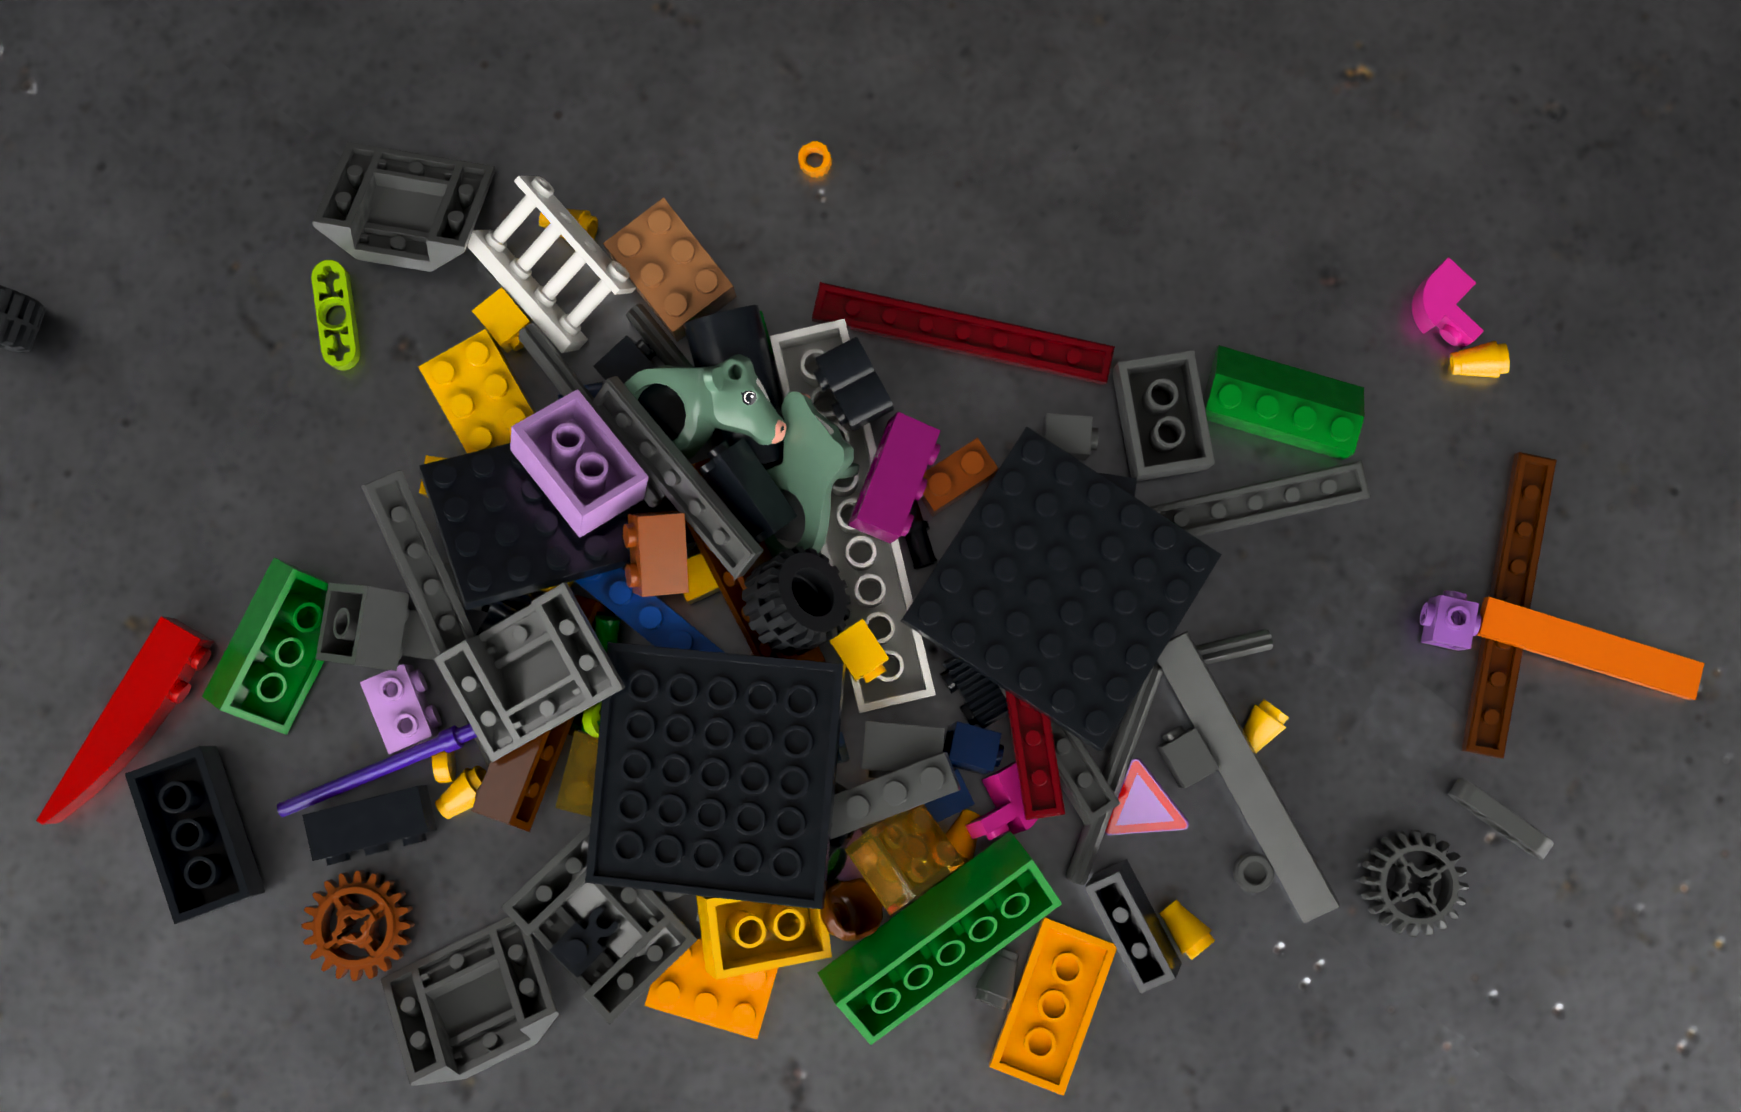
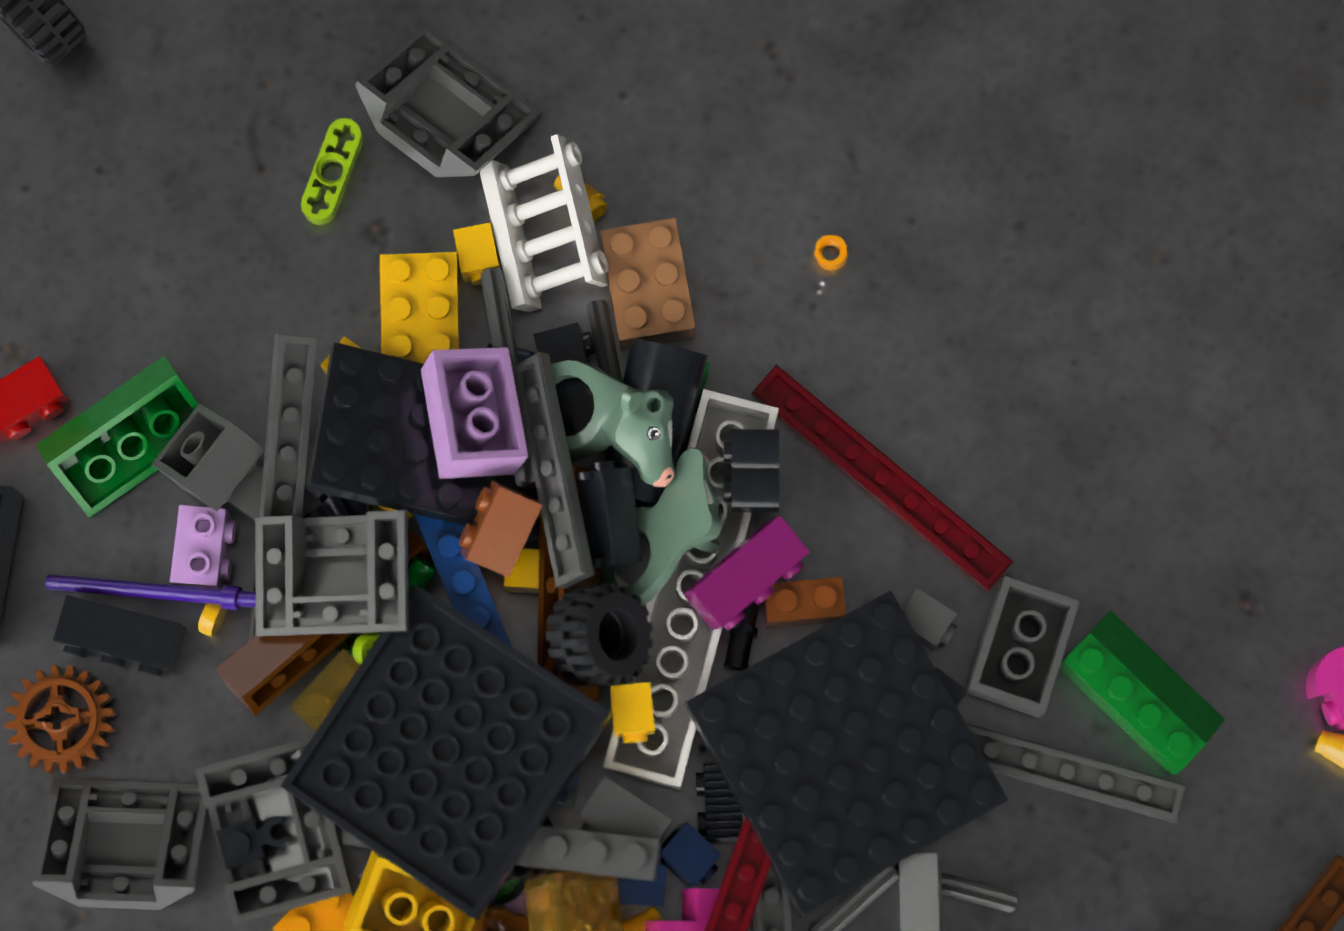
camera: 30 degrees right, 5 degrees down
yellow cone [435,765,486,819] -> none

